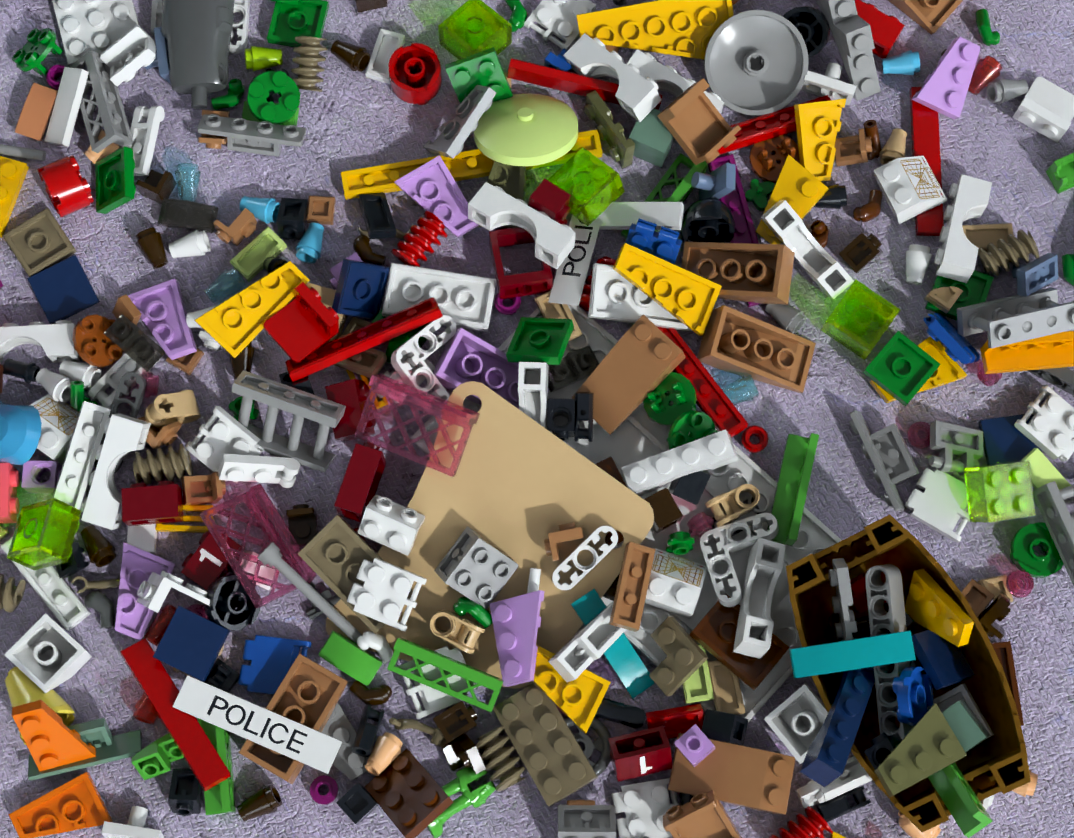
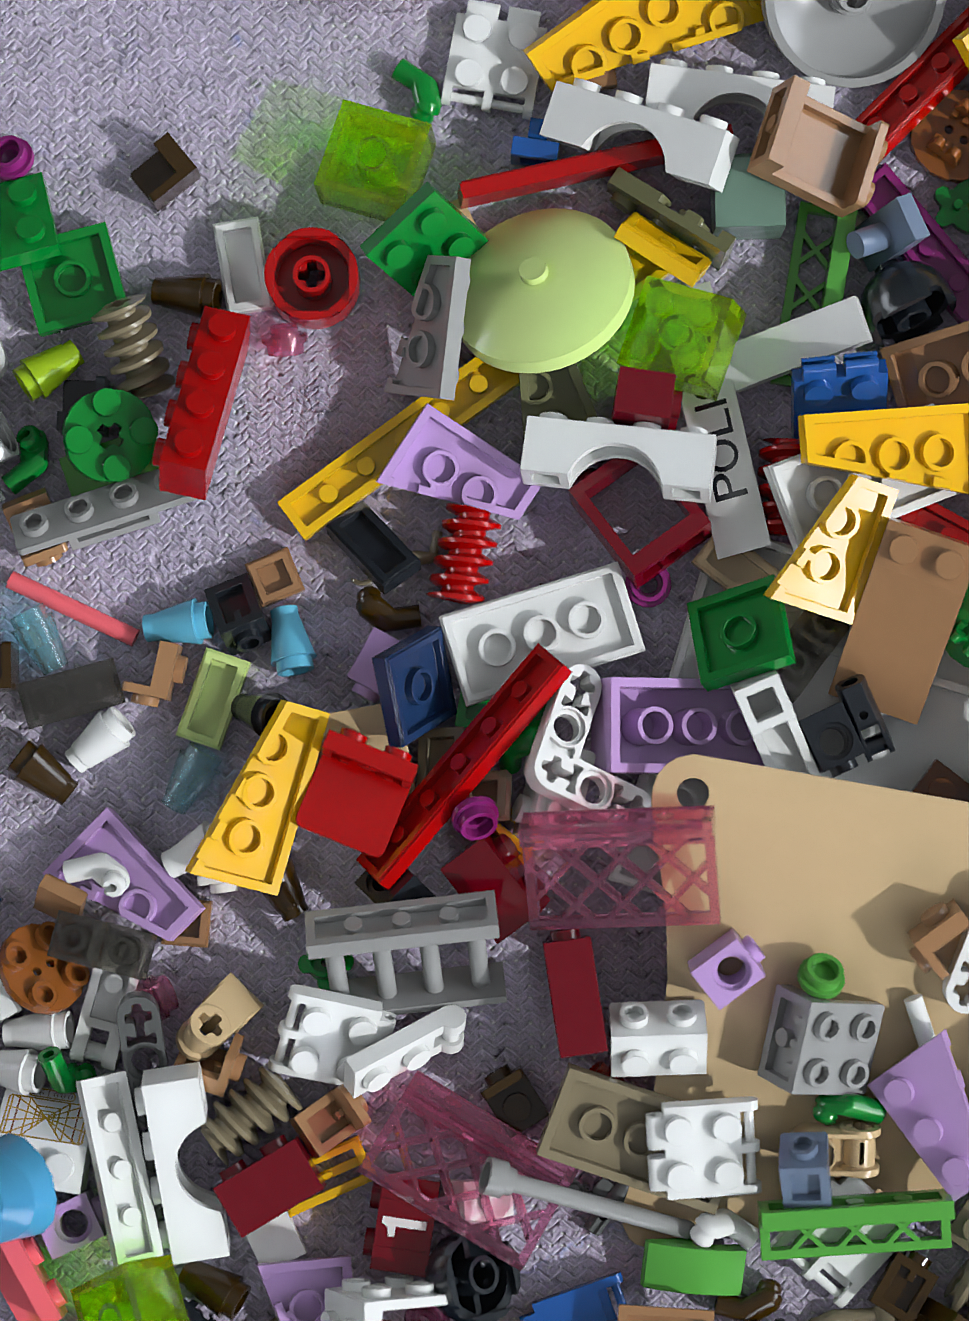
camera: 20 degrees left, 10 degrees up
none -> coral bar [6,571,140,646]
none -> white arm [62,852,130,897]
none -> red brick [152,306,250,500]
none -> clear pink plate [261,323,308,357]
none -> magenta plate [451,796,499,840]
none -> yellow tile [614,212,712,288]
none -> lavender brick [687,928,766,1010]
none -> yellow wing [764,474,899,625]
none -> sand blue bracket [779,1132,832,1208]
none -> bright green plate [797,953,845,999]

